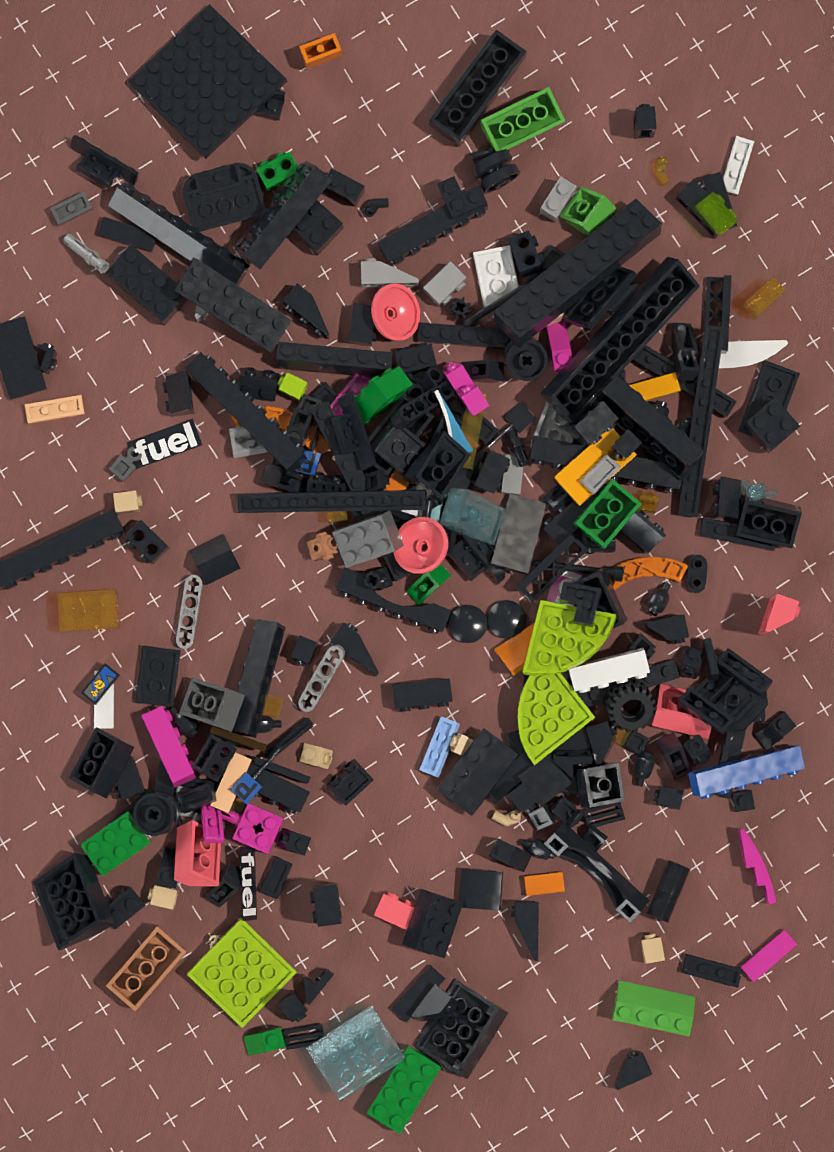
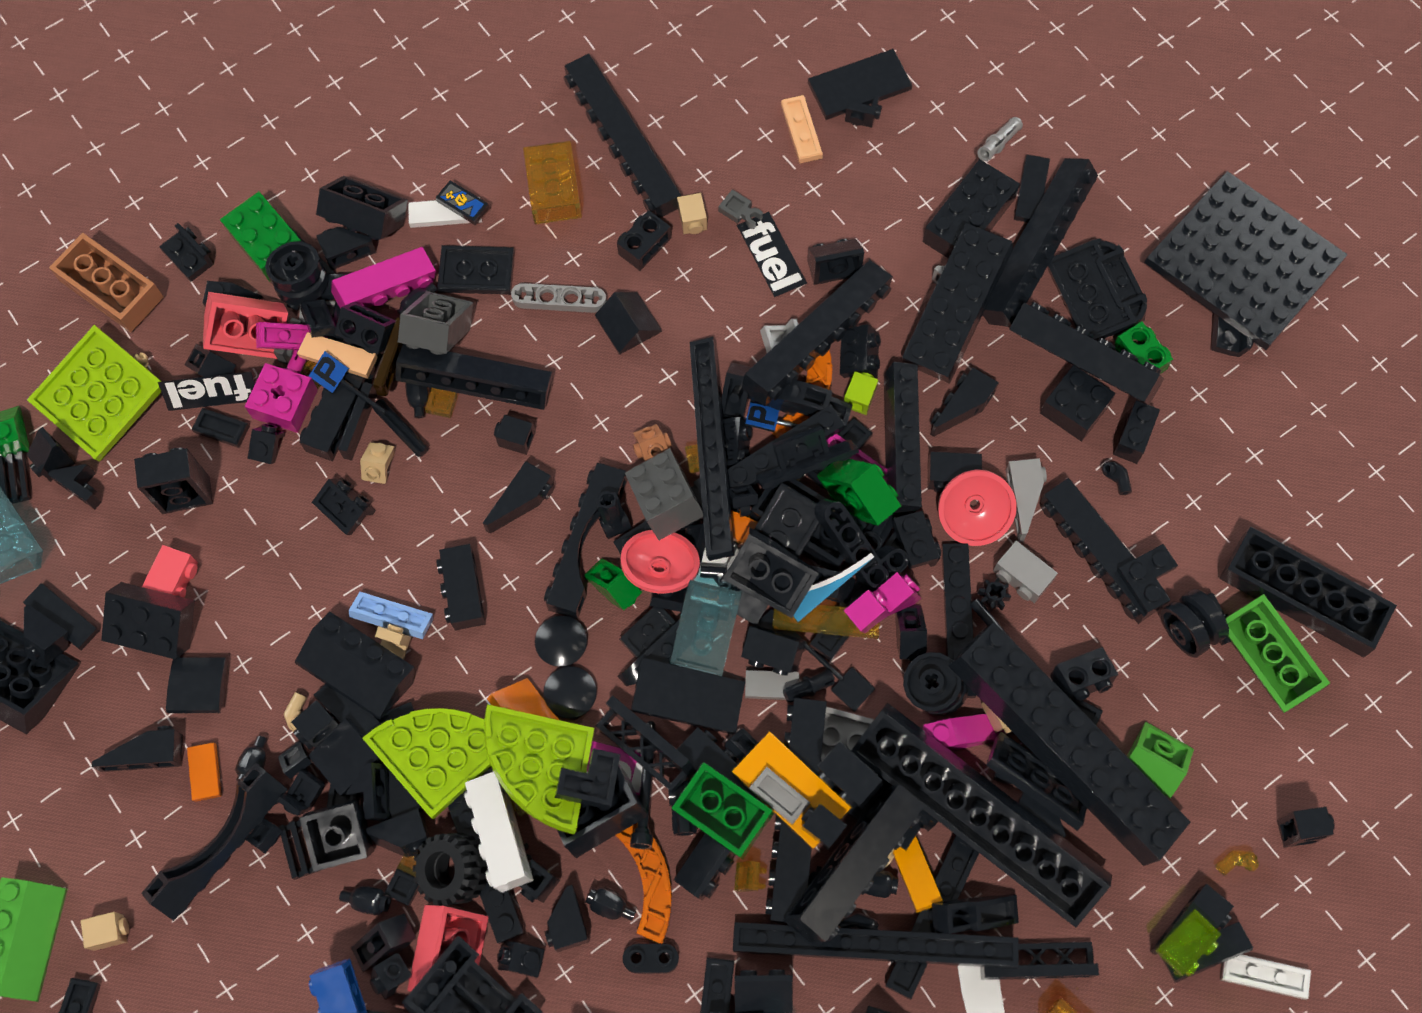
camera: 90 degrees right, 15 degrees down
black slope [33,853,115,950] -> none
dark grey plate [50,192,93,226] -> none
black bracket [70,135,139,189] -> none
tan brick [148,885,179,910] -> none
light grey beam [298,645,345,712] -> none
orange brick [299,33,342,70] -> none
white tile [473,245,519,307] -> none
black slope [489,838,532,872] -> none
light grey brick [539,176,577,223] -> none
black piece [646,860,690,923] -> none
black brick [653,786,684,810] -> none
black tile [703,638,719,681] -> none

